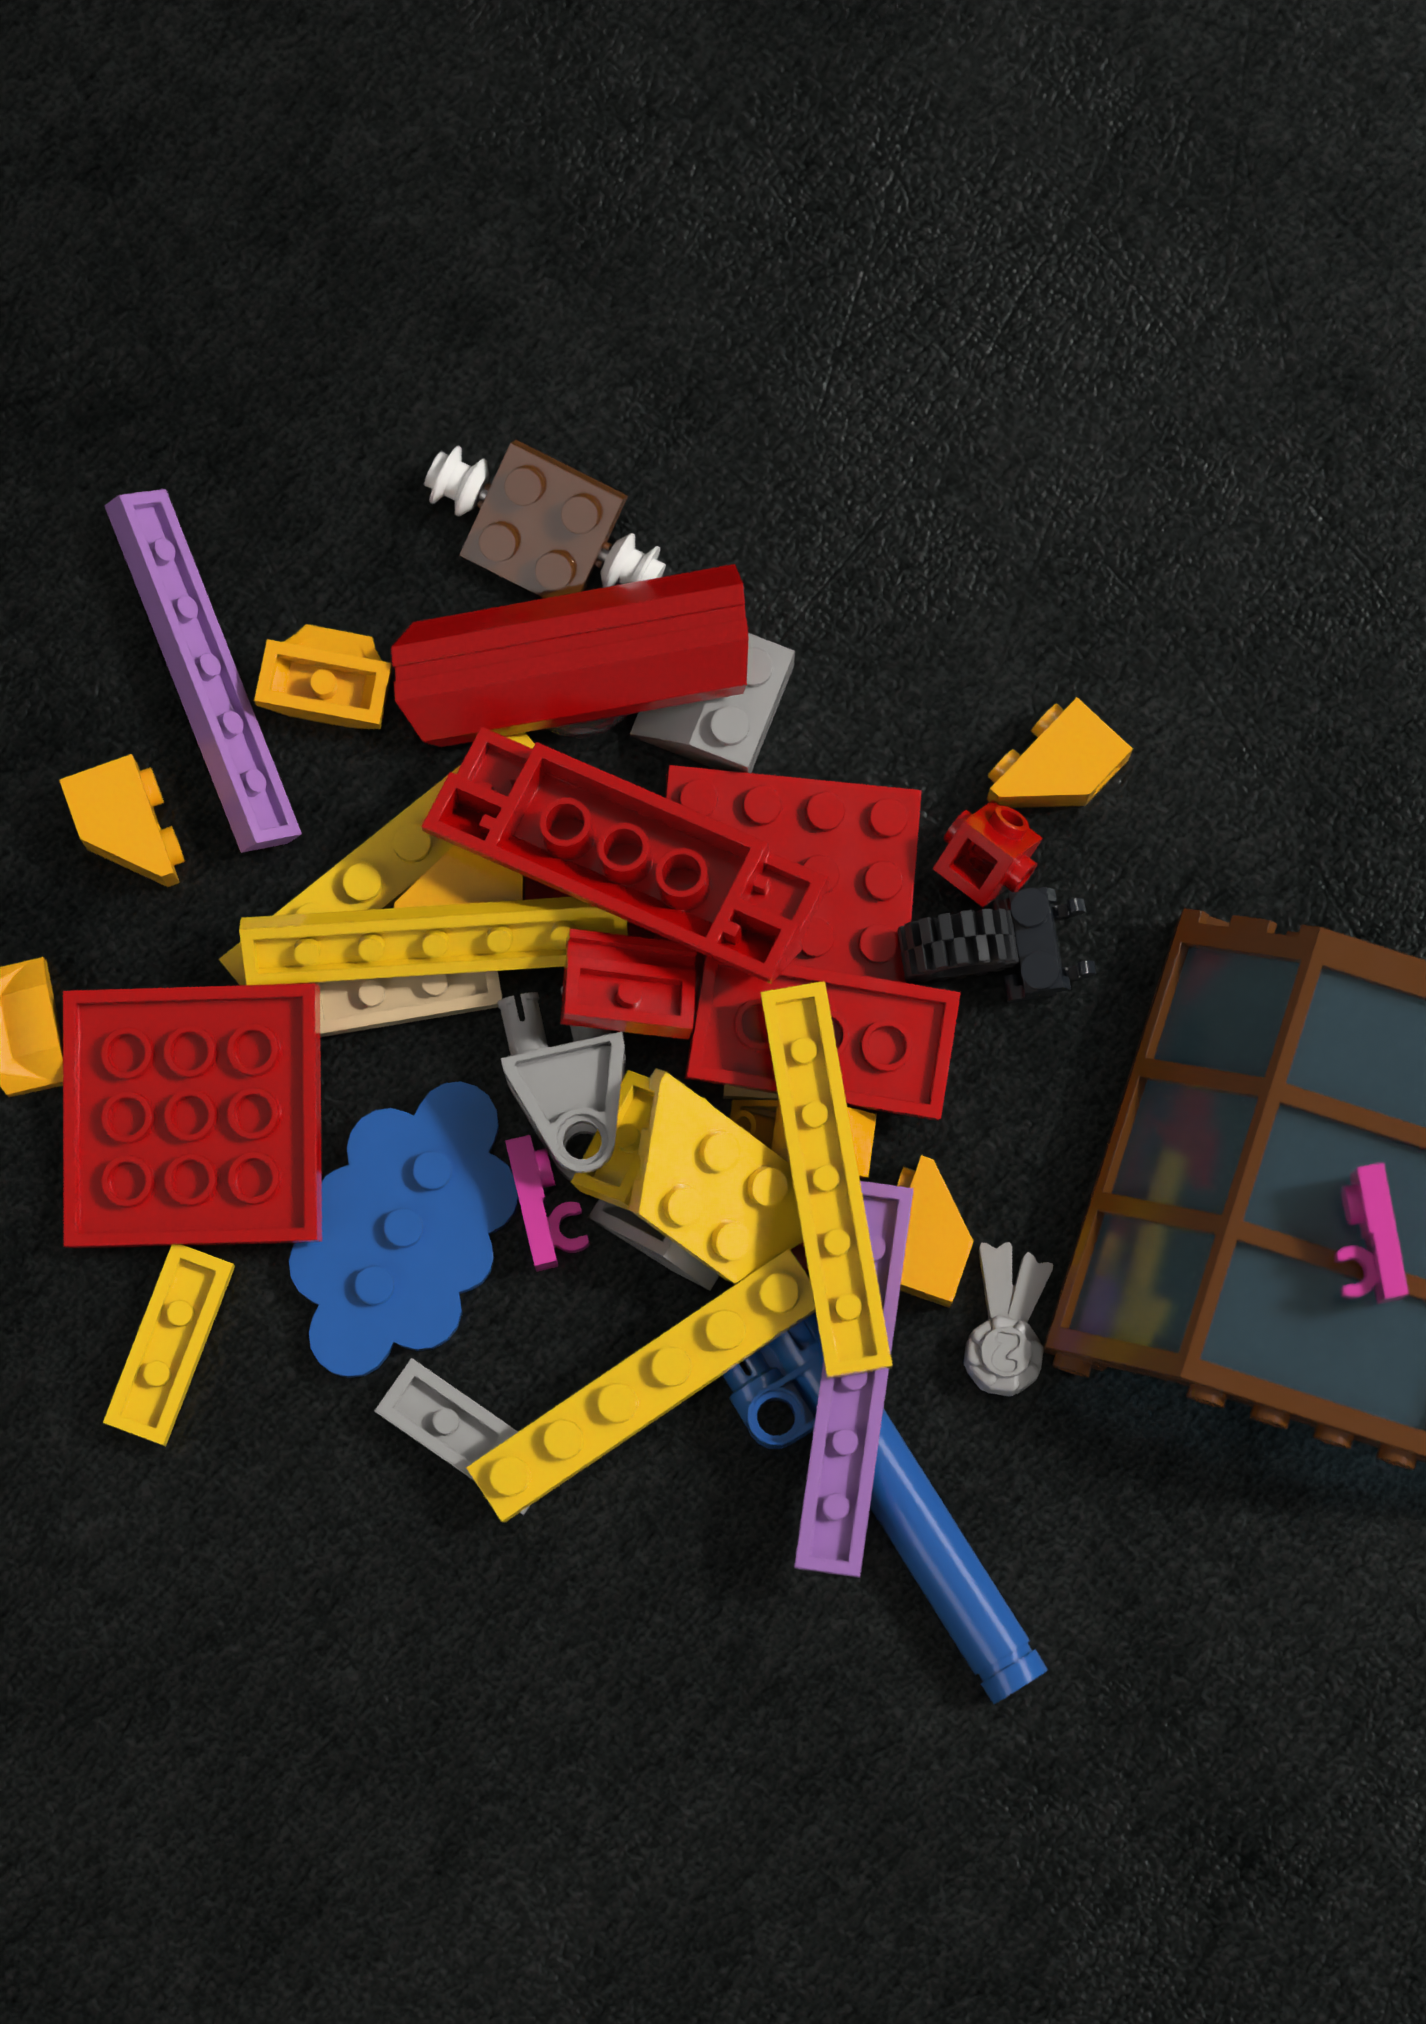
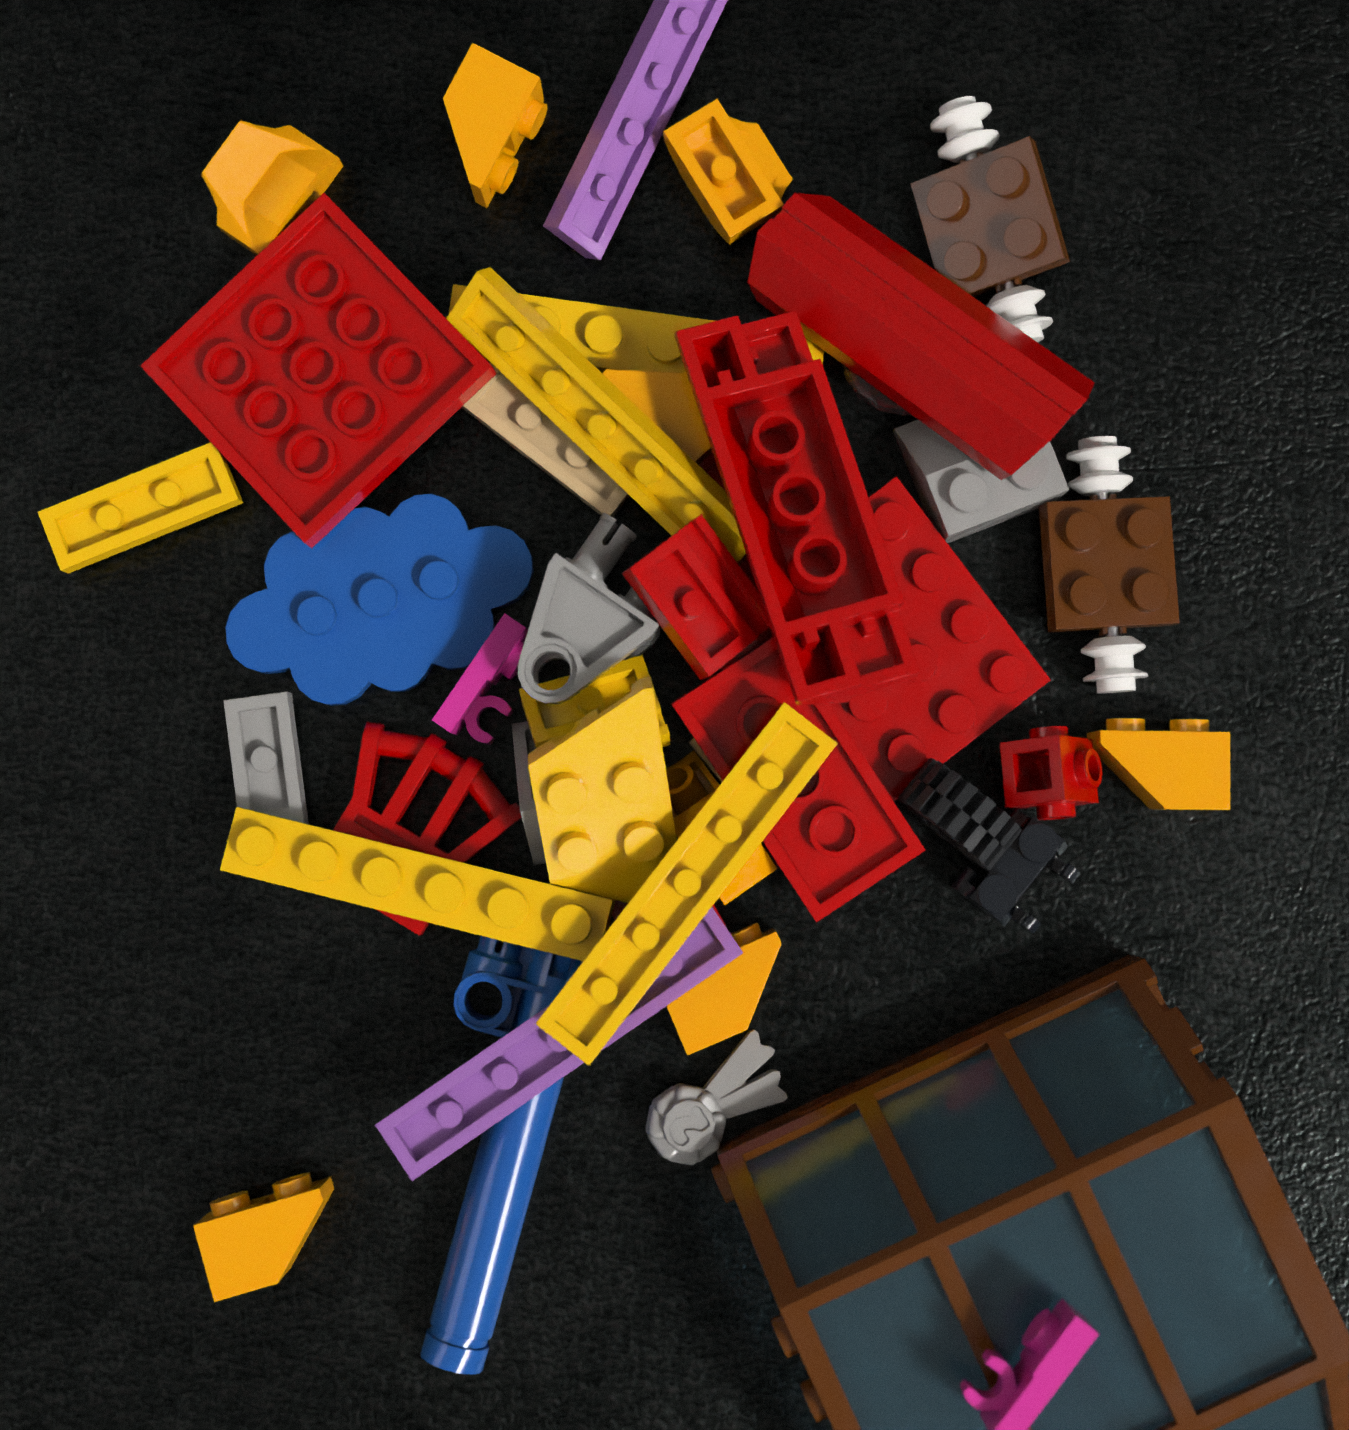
camera: 50 degrees right, 5 degrees up
none -> light orange slope [193,1172,334,1302]
none -> red plate [333,721,522,936]
none -> reddish brown plate [1039,436,1180,693]

